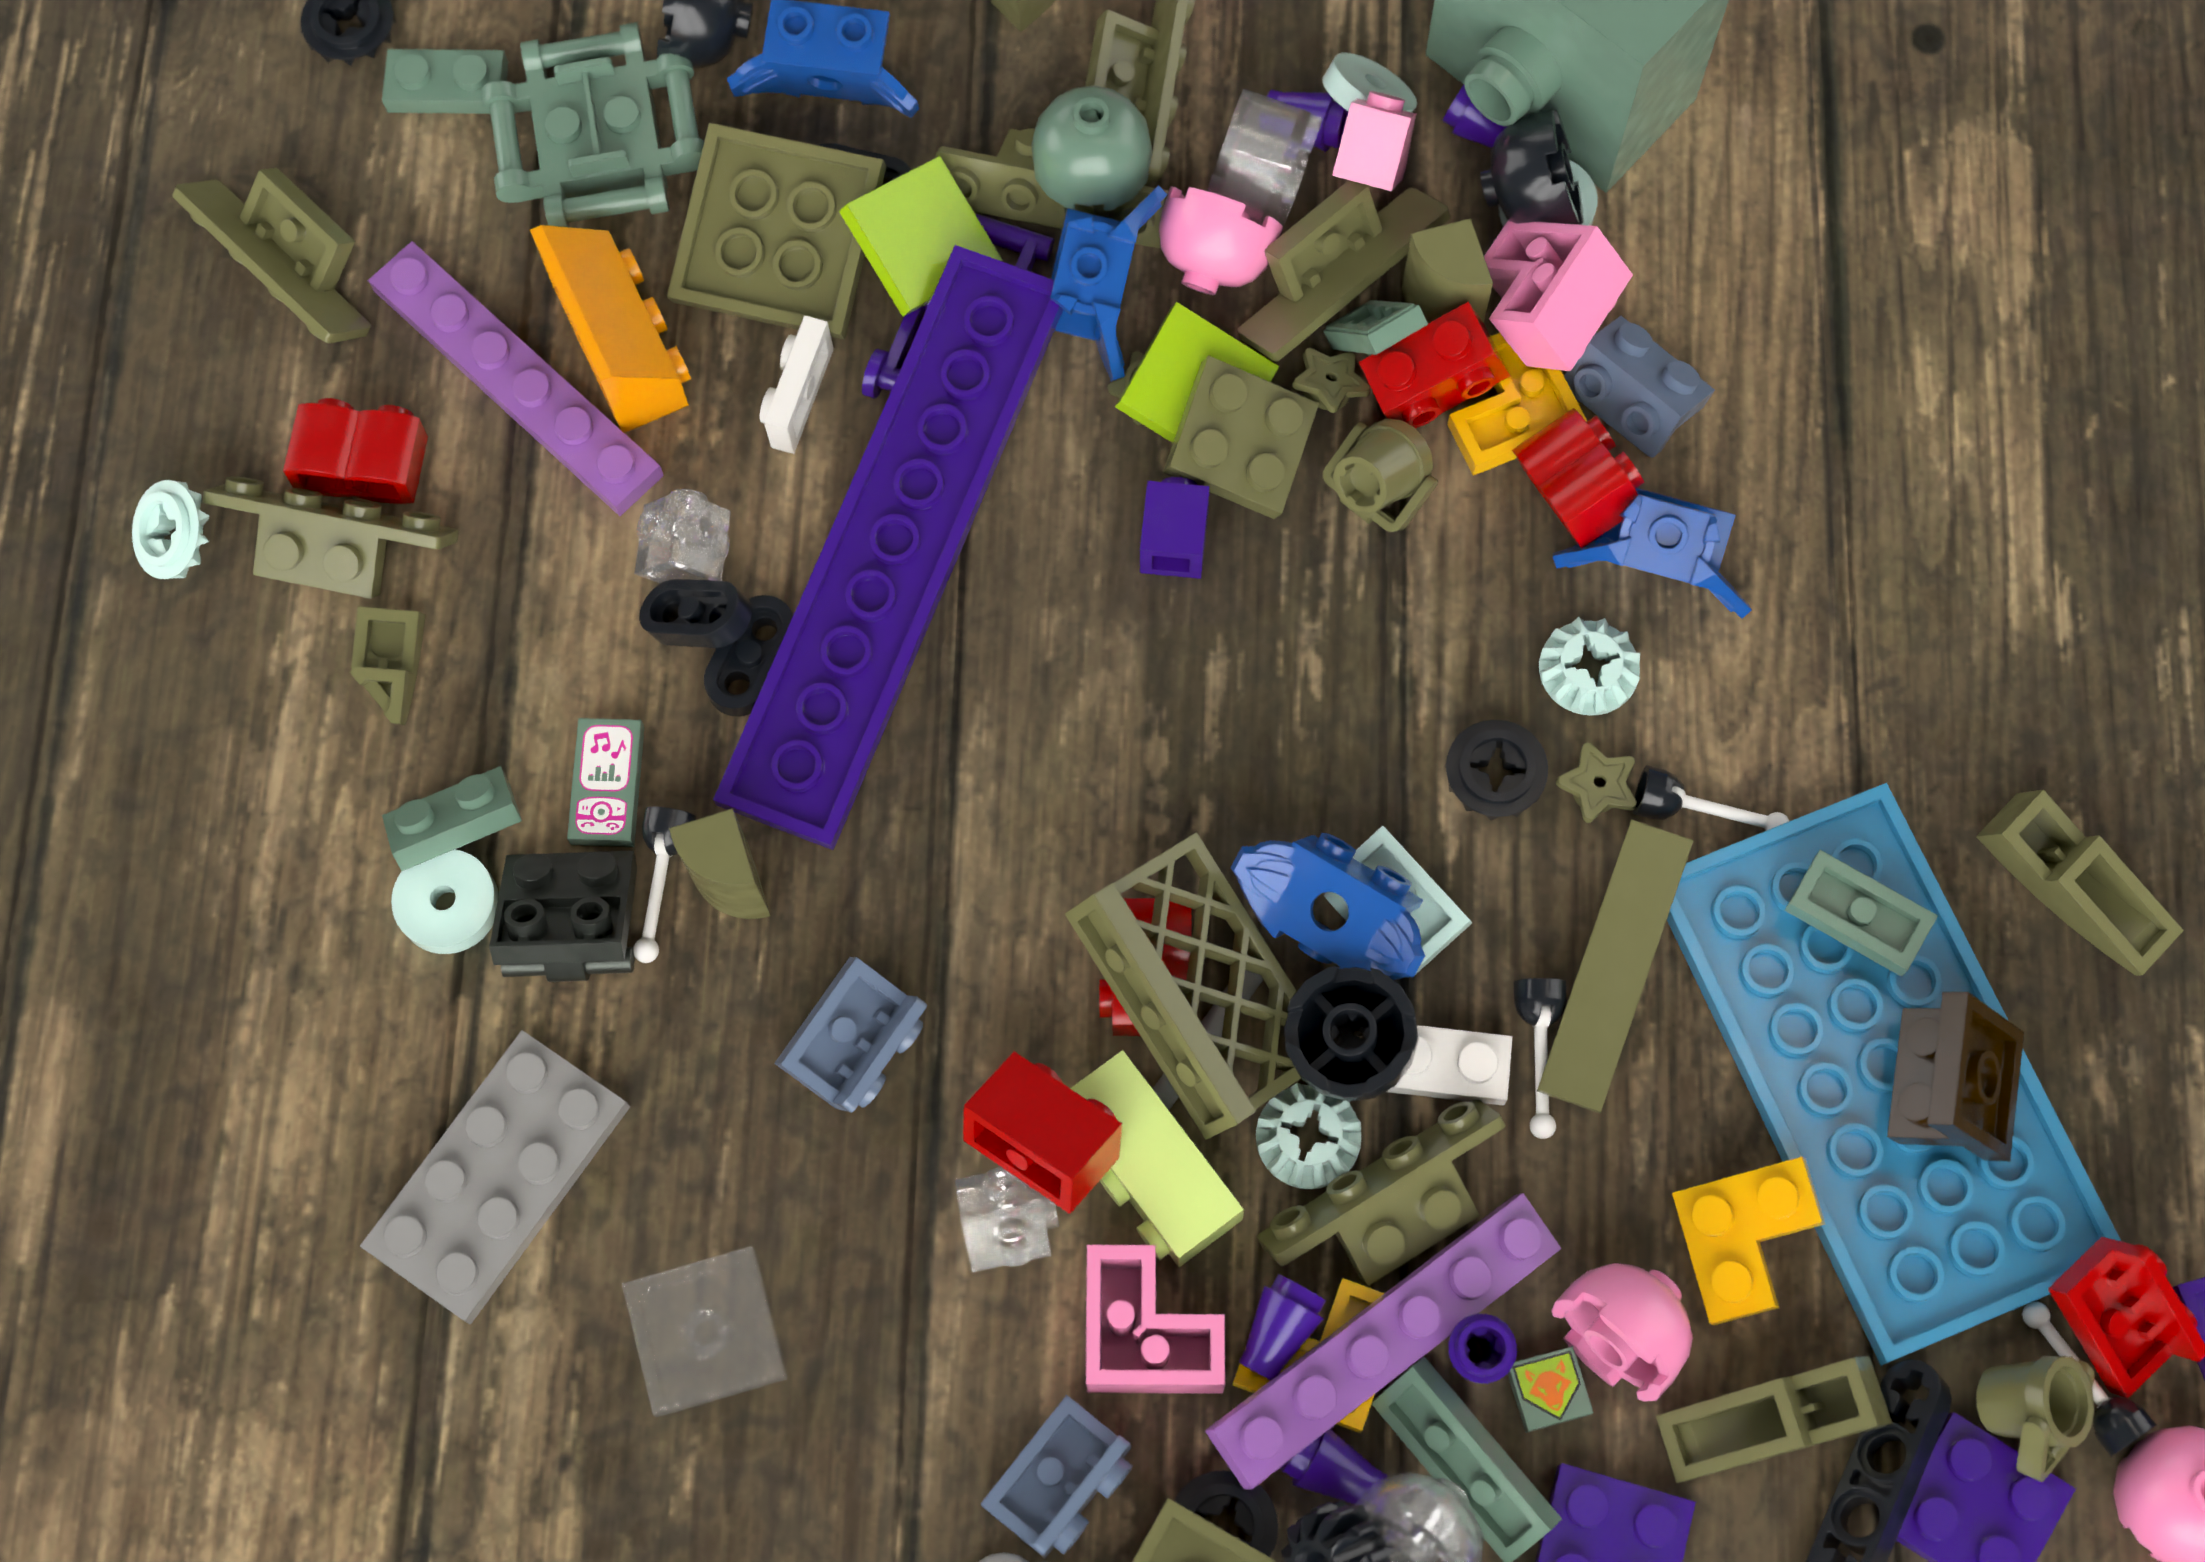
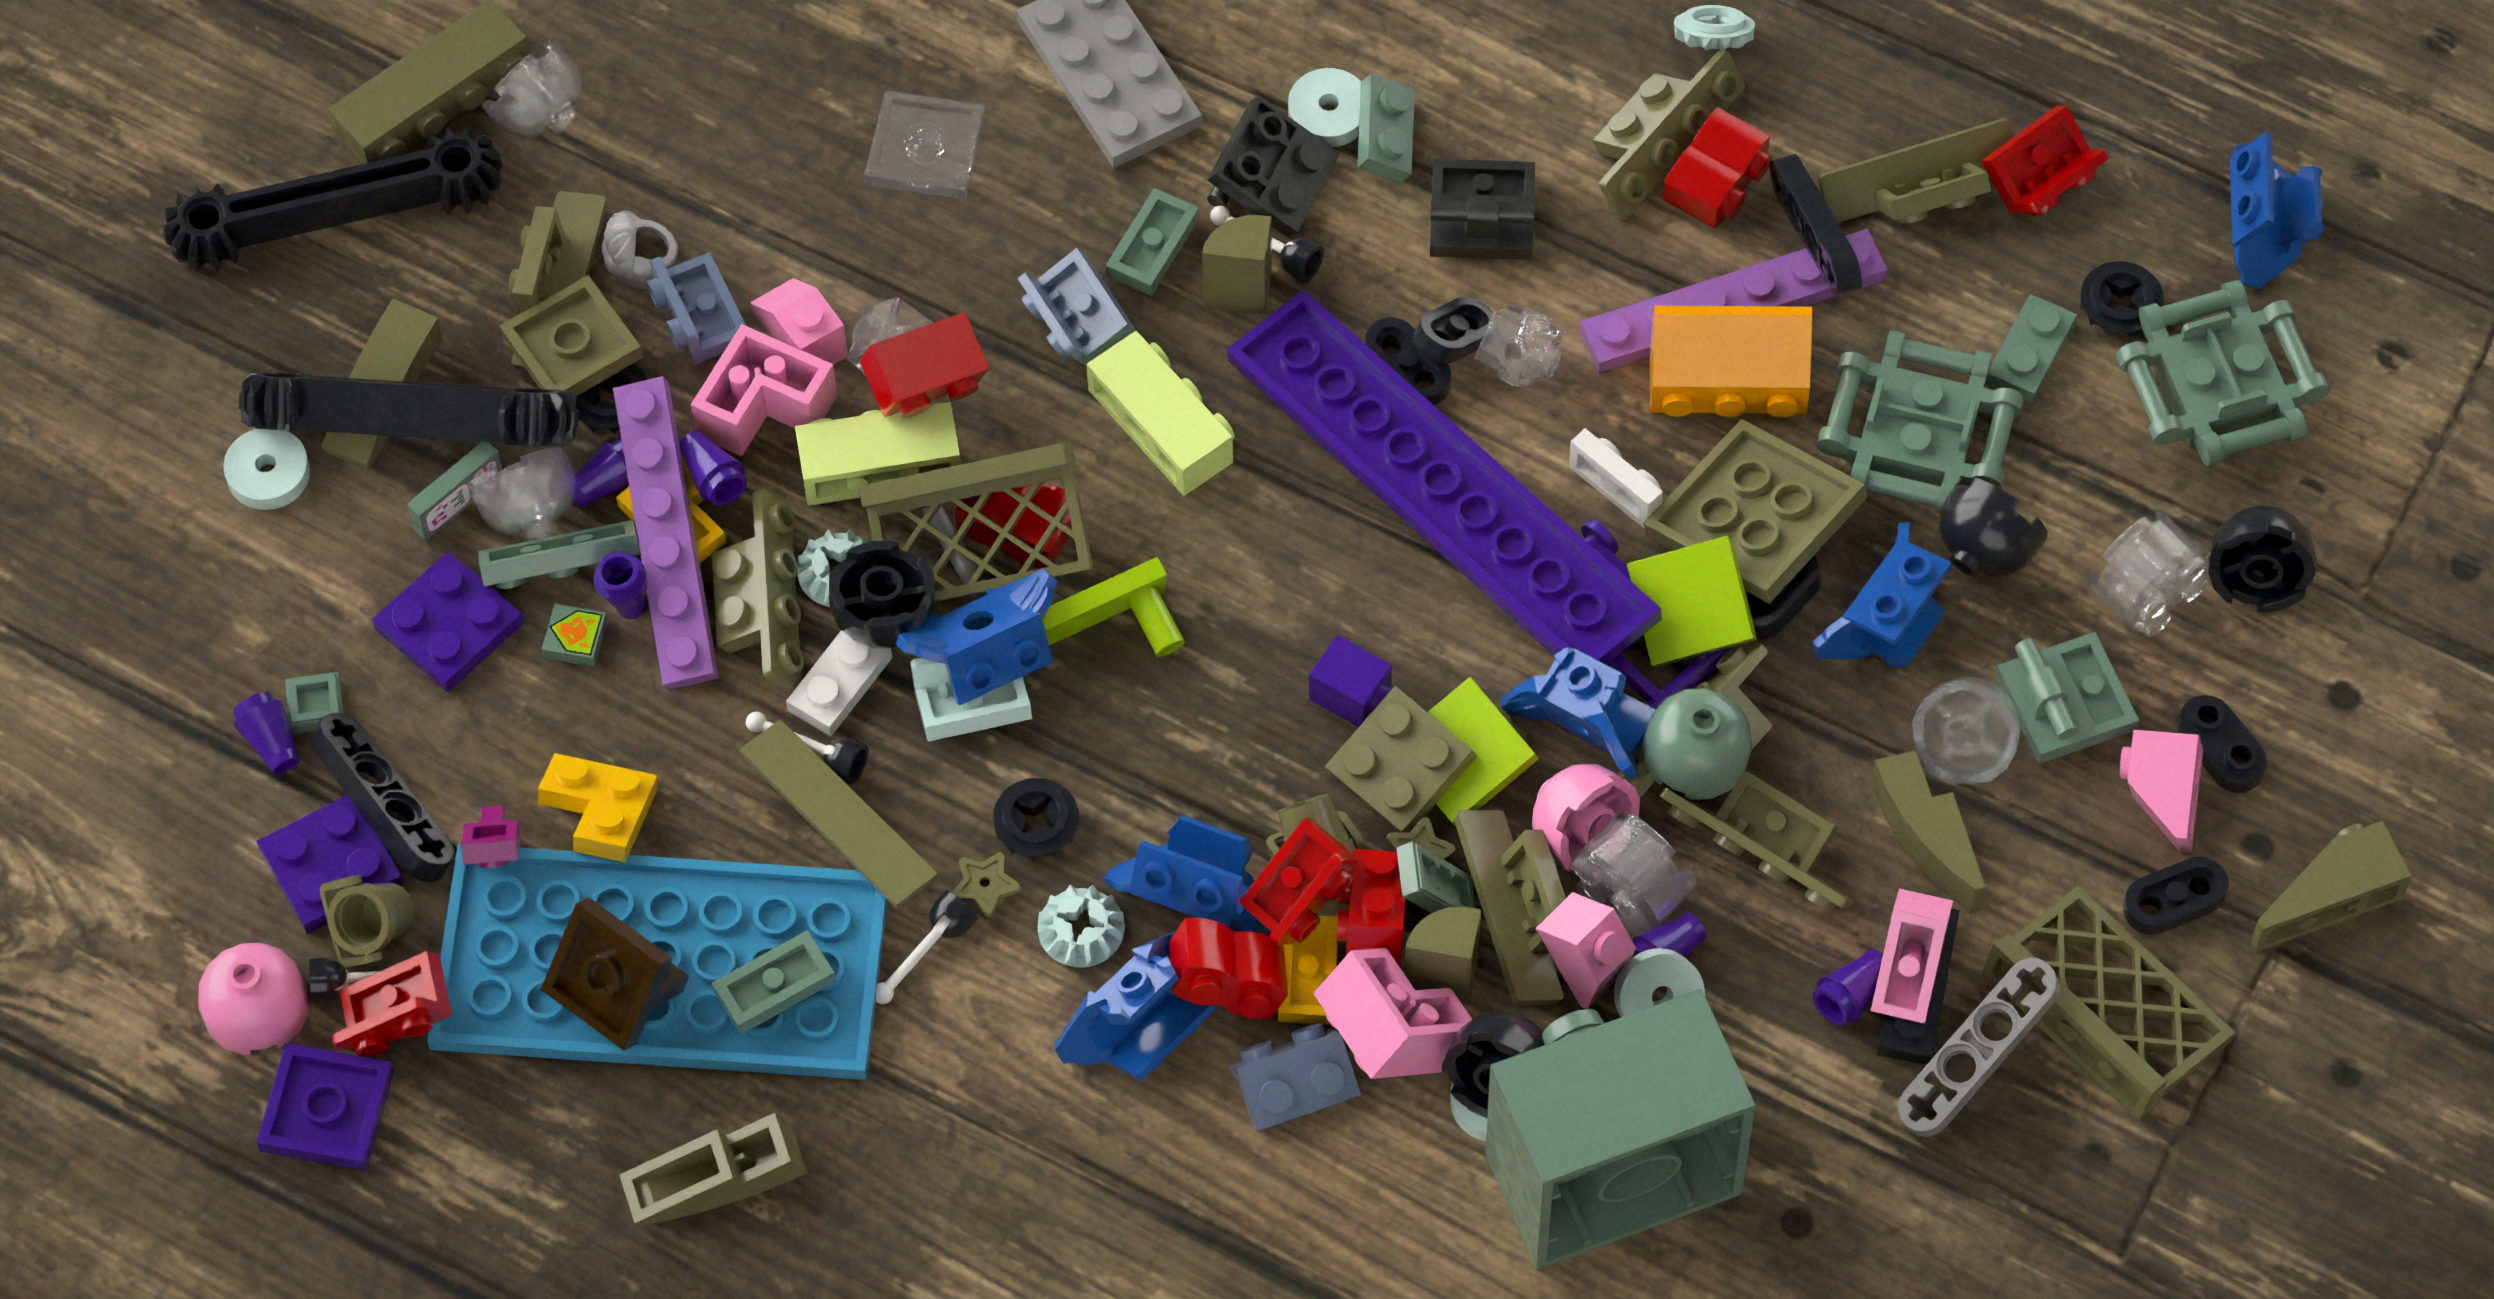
camera: 115 degrees right, 10 degrees down
olive slope [350,606,426,725] -> none
tile [567,718,645,847] -> none
bright pink cylinder [1552,1263,1693,1402] -> none
olive slope [1656,1356,1892,1483] -> none
none -> magenta plate [461,805,521,868]
none -> bright pink slope [749,278,848,365]
none -> lime piece [1042,557,1185,657]
none -> yellowish green brick [1087,331,1235,496]
none -> blue piece [1103,815,1271,936]
none -> sand green plate [1106,188,1200,296]
none -> red bracket [1238,818,1359,945]
none -> pearl dark grey plate [1430,159,1535,260]
none -> black beam [1769,154,1862,296]
none -> red bracket [1981,105,2109,216]

